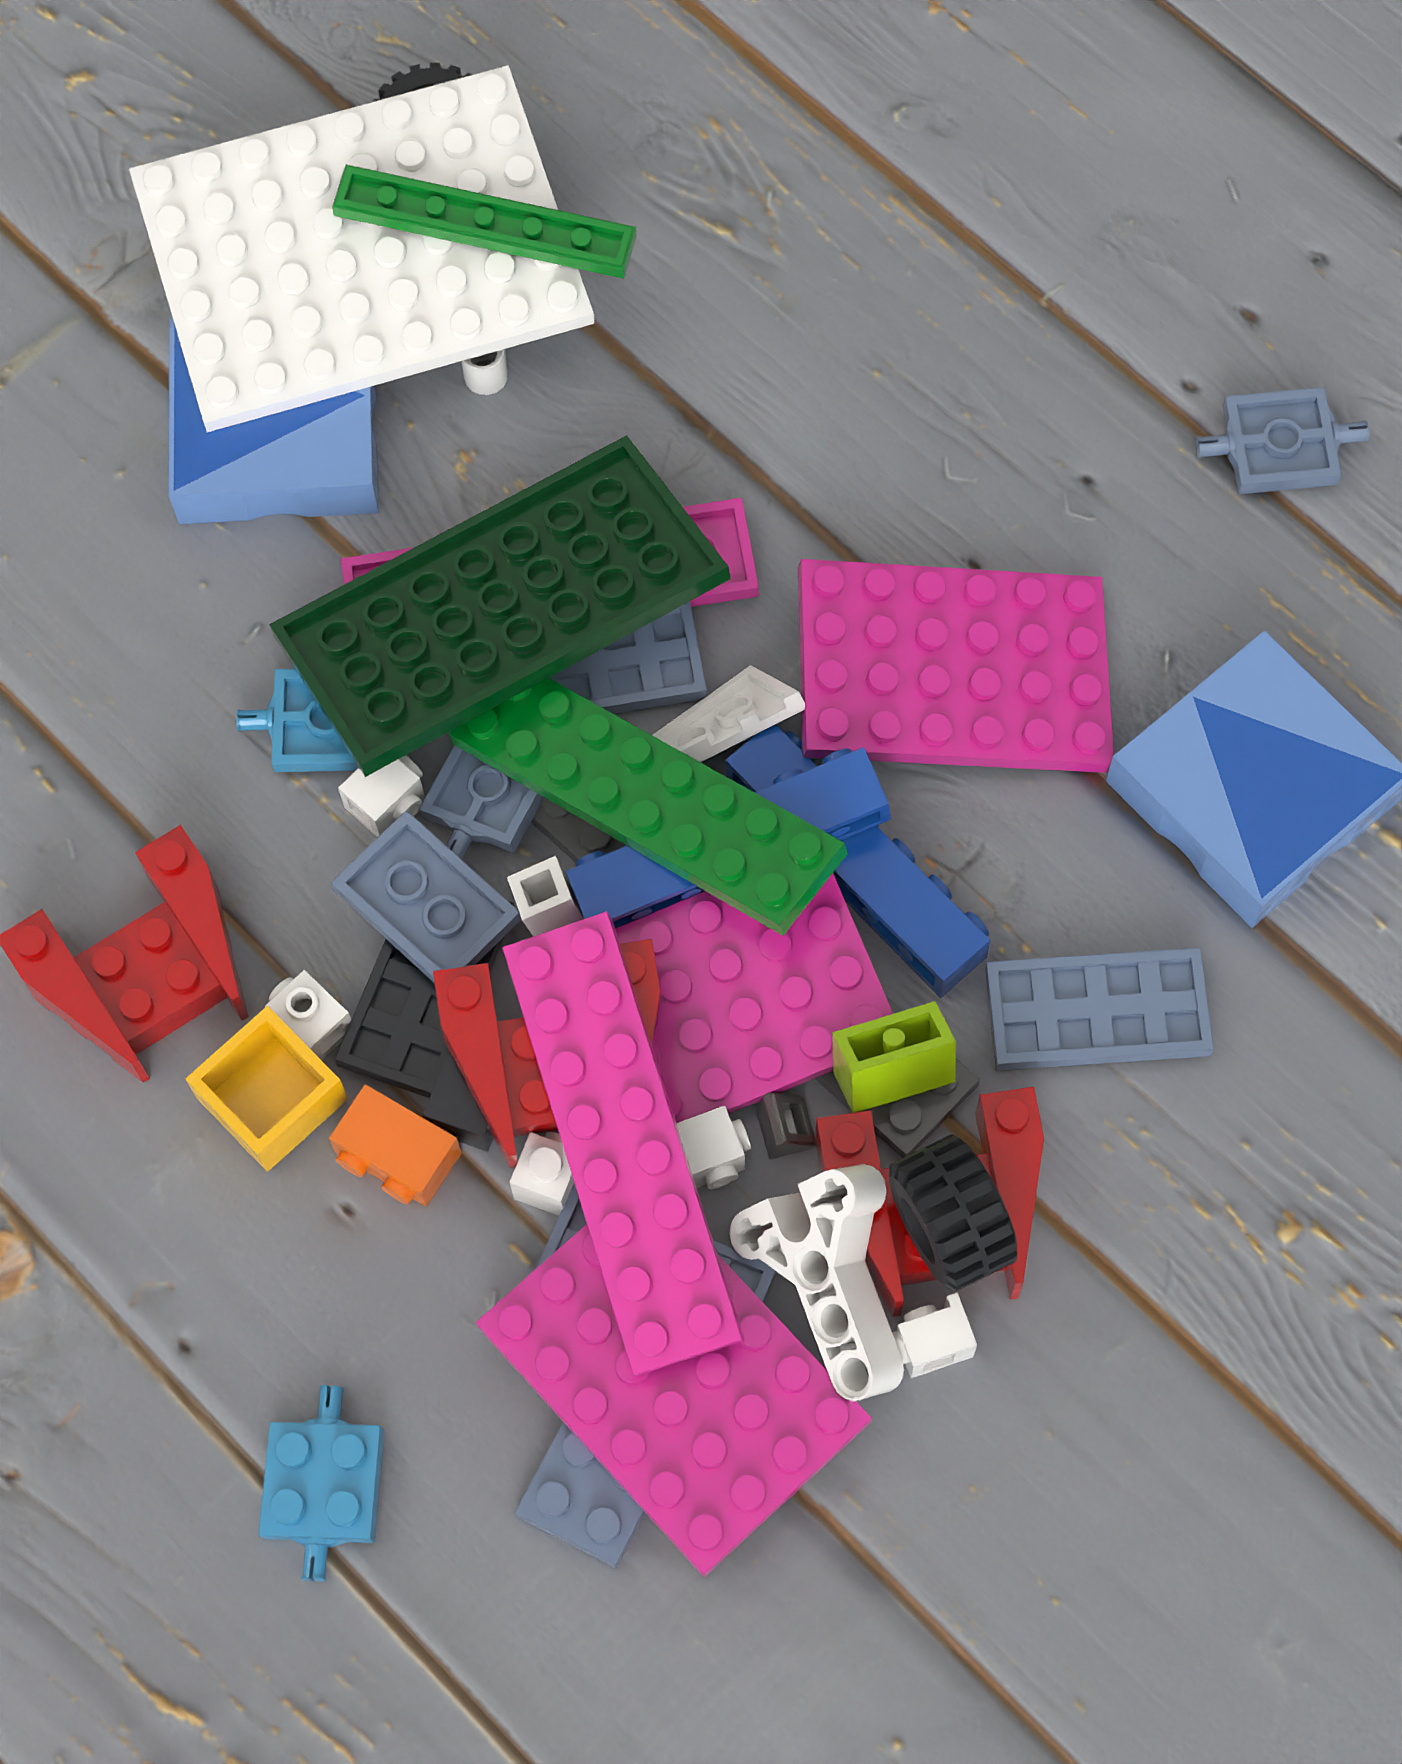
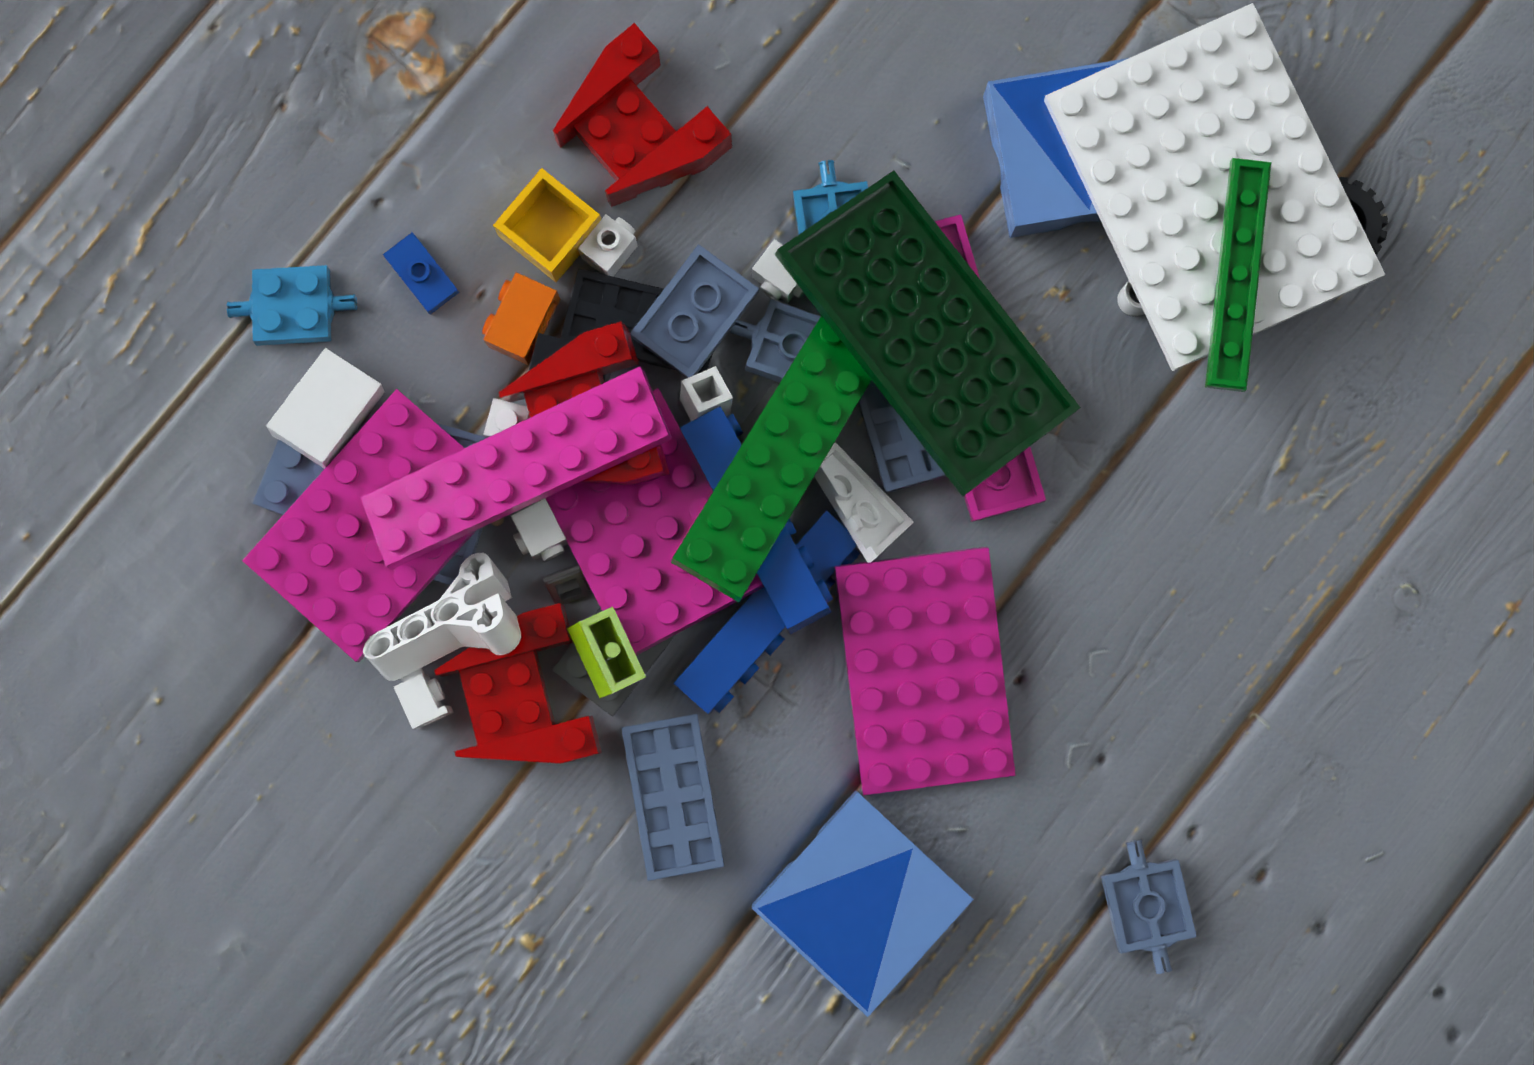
camera: 80 degrees right, 15 degrees up
black tyre [889,1134,1017,1292] -> none
none -> white container [266,348,385,469]
none -> blue plate [383,232,460,315]

